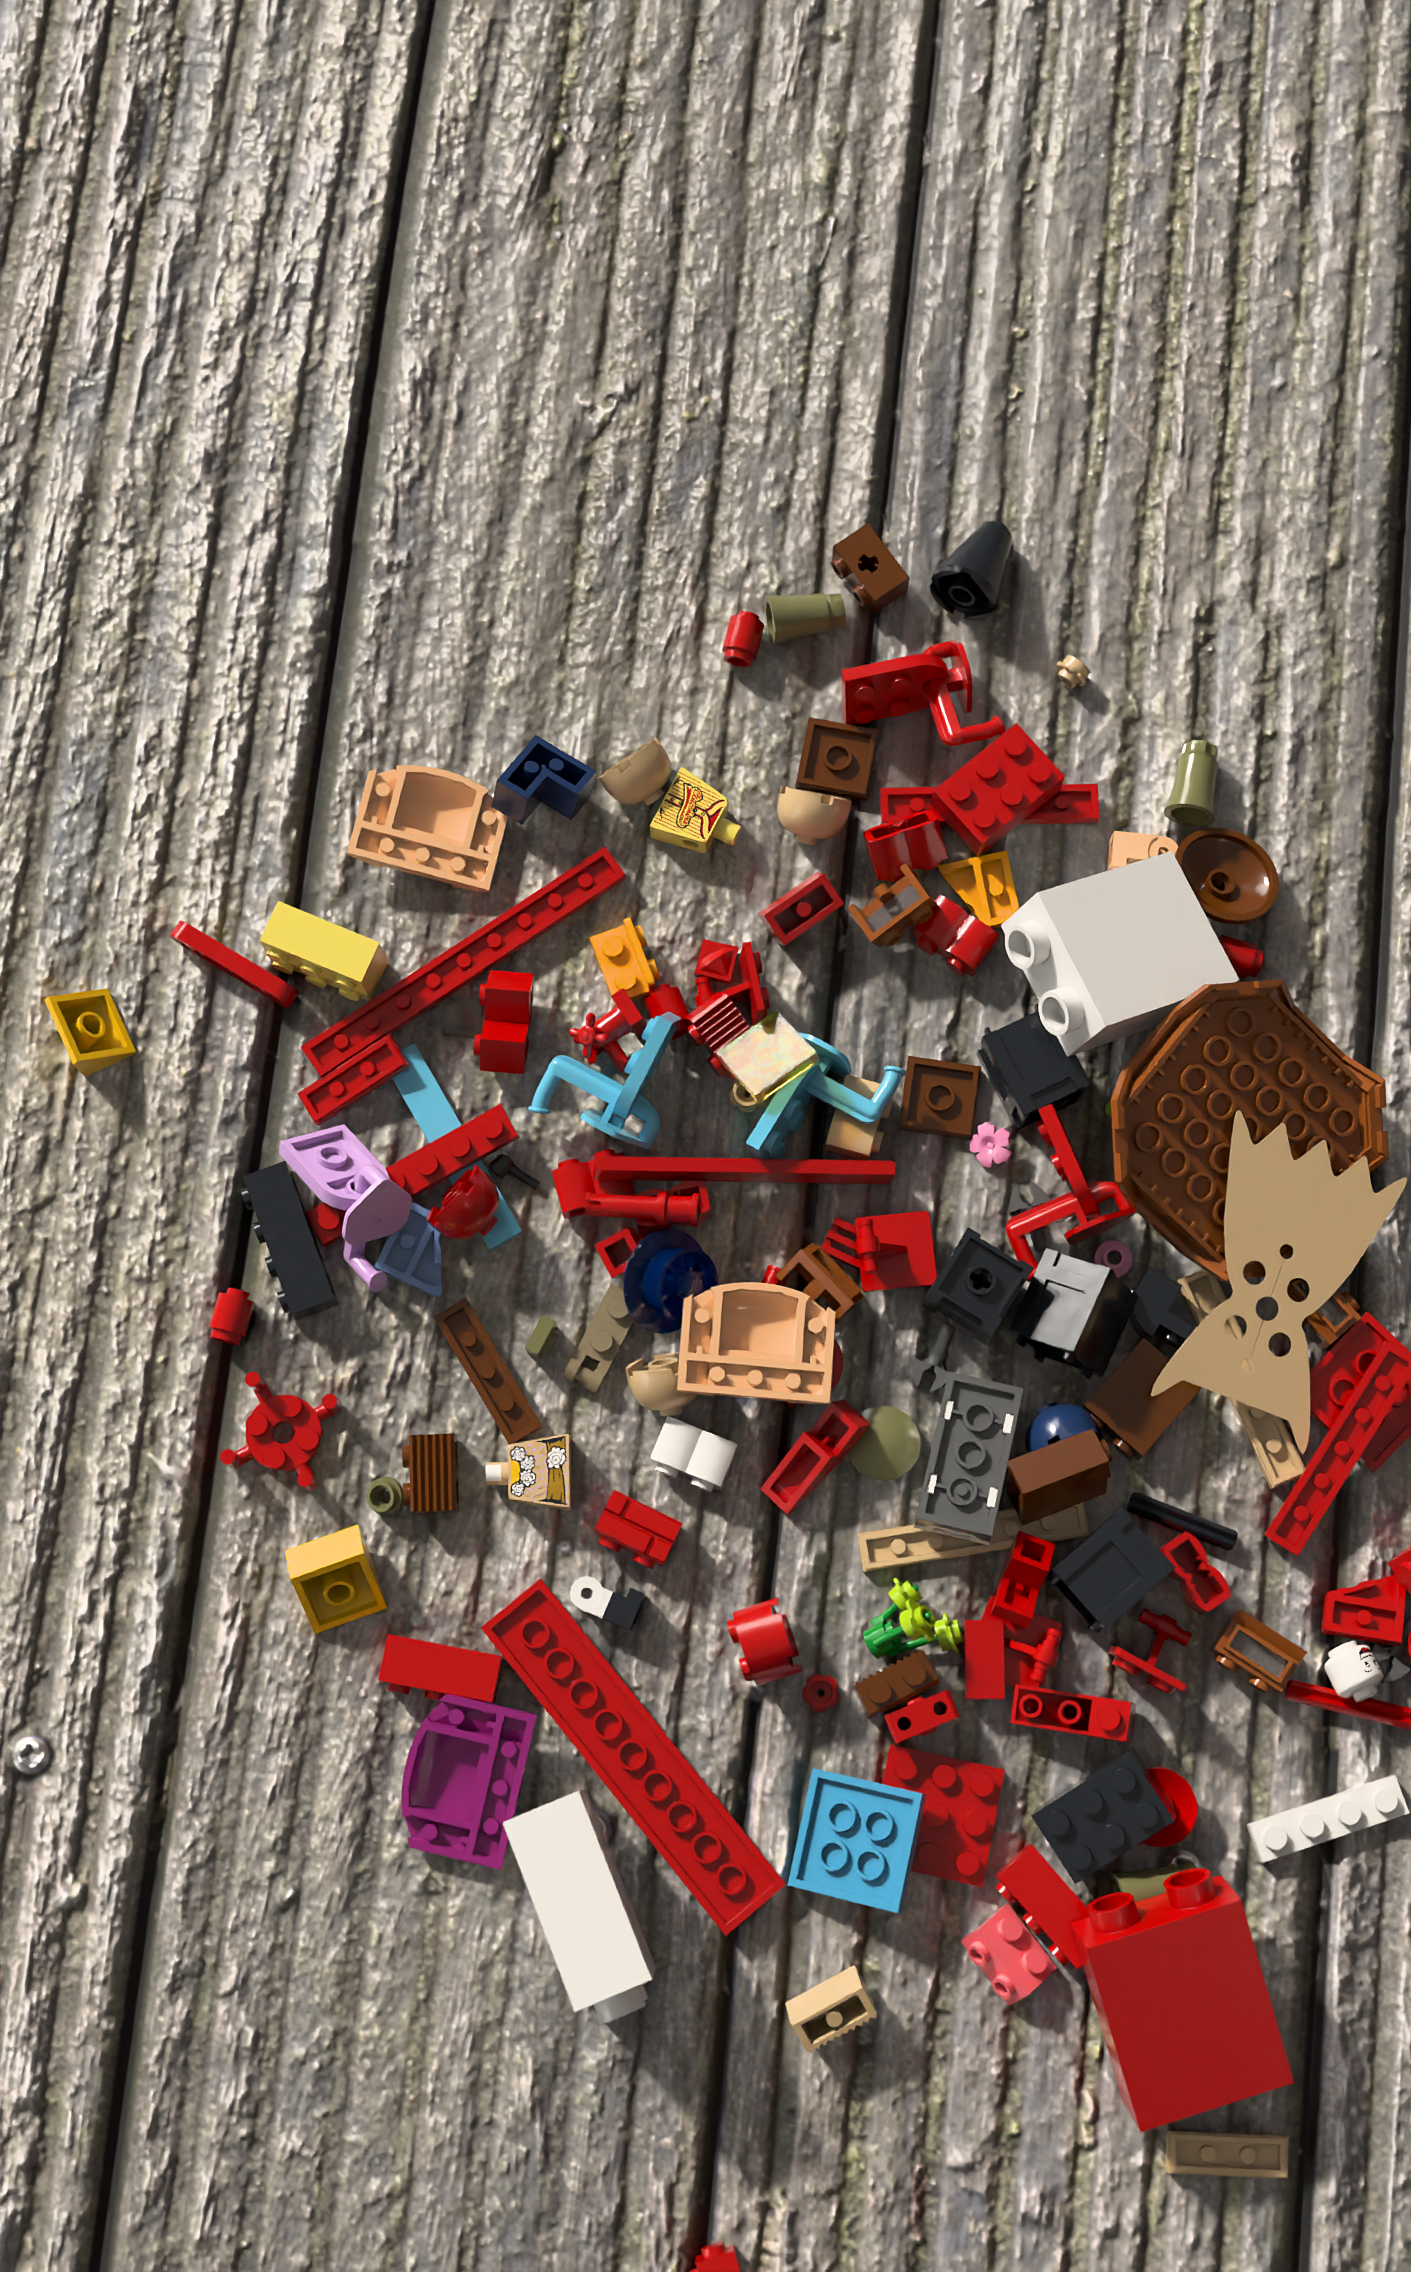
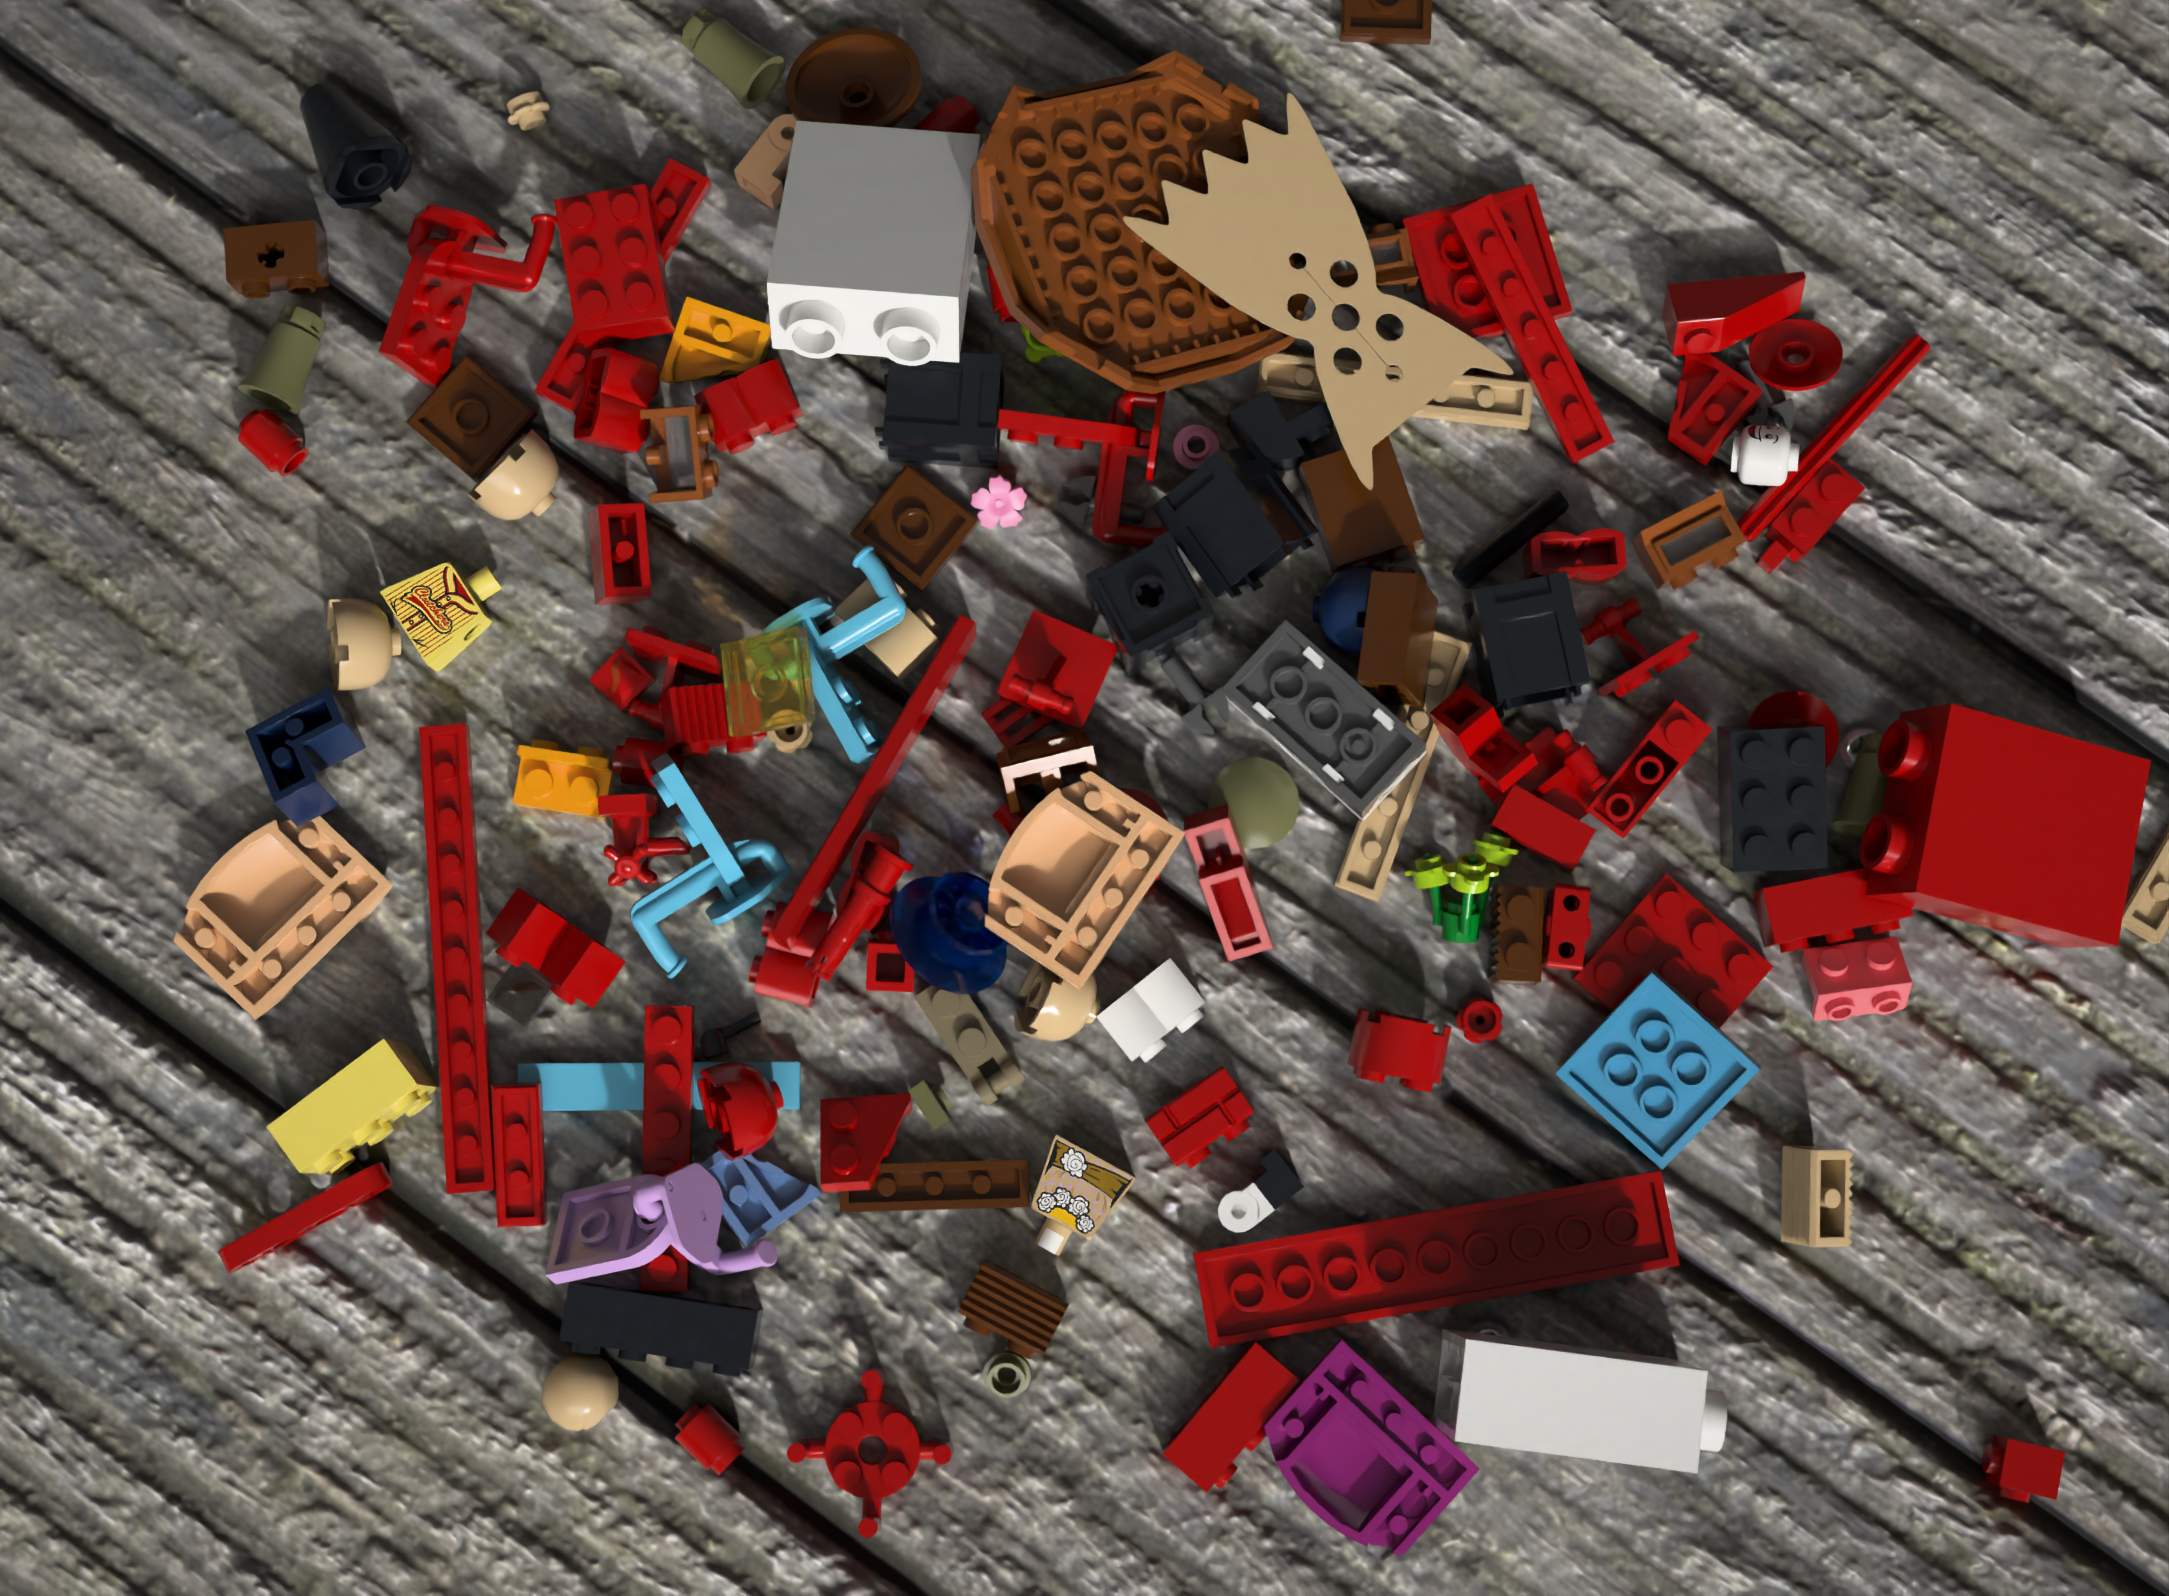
camera: 60 degrees left, 5 degrees up
yellow slope [45,988,136,1077] -> none
yellow slope [285,1525,387,1634] -> none
white plate [1246,1775,1409,1863] -> none
none -> tan hair [541,1353,619,1431]
none -> red wing [820,1093,912,1193]
none -> red hinge [1755,458,1865,575]

